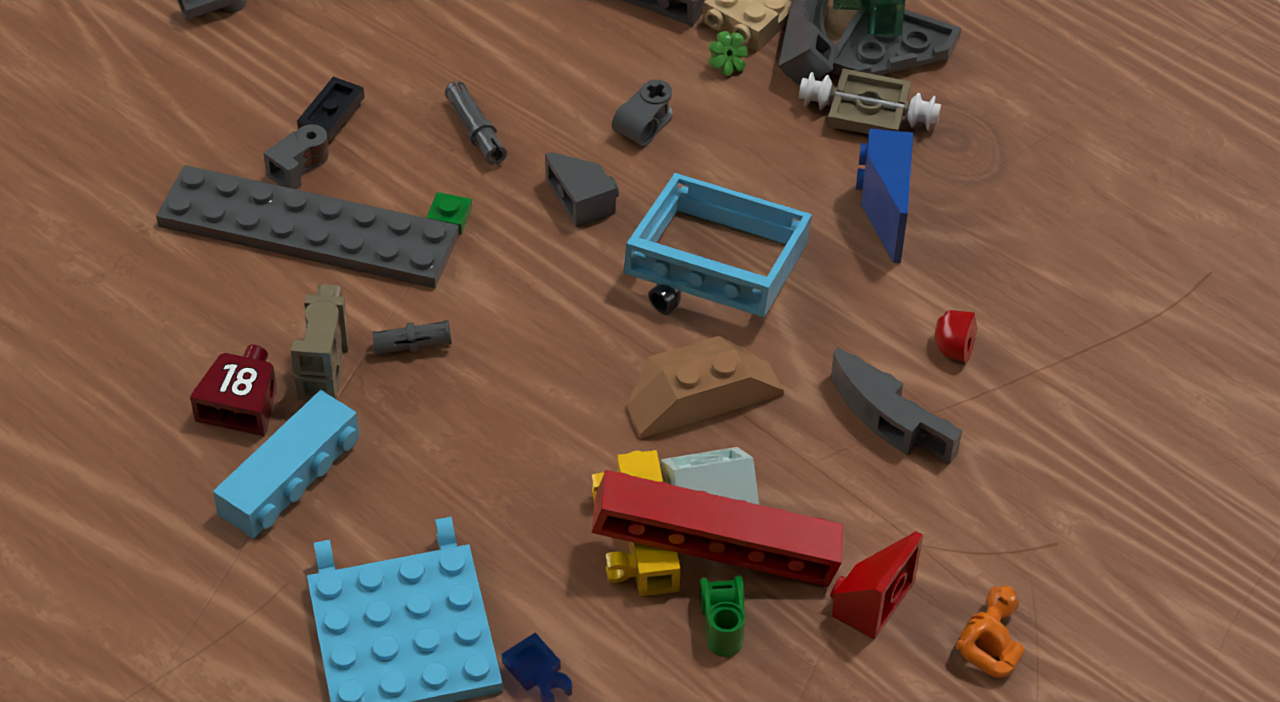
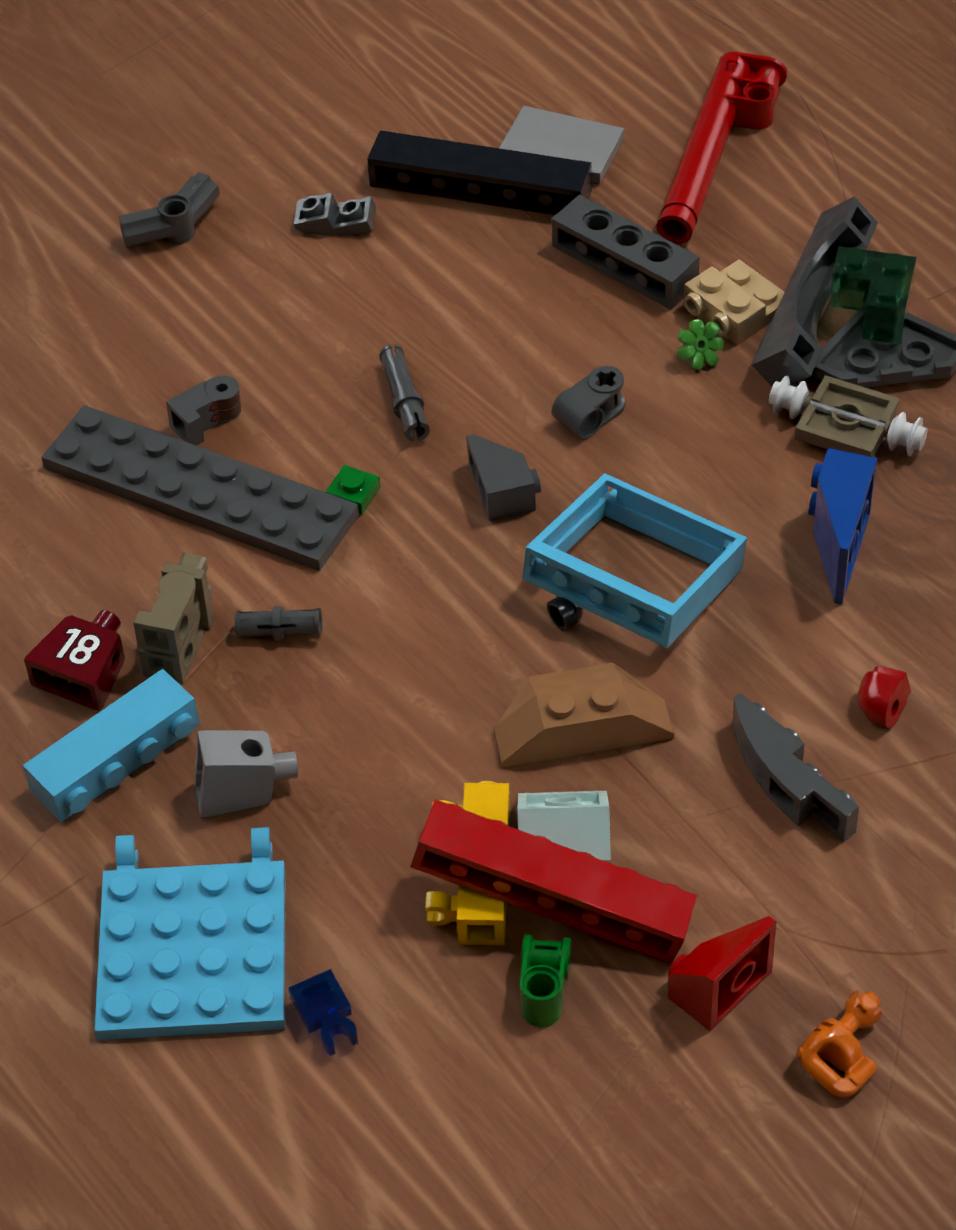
camera: 15 degrees right, 0 degrees up
black plate [297,76,365,142] -> none
none -> light grey torso [194,730,298,818]

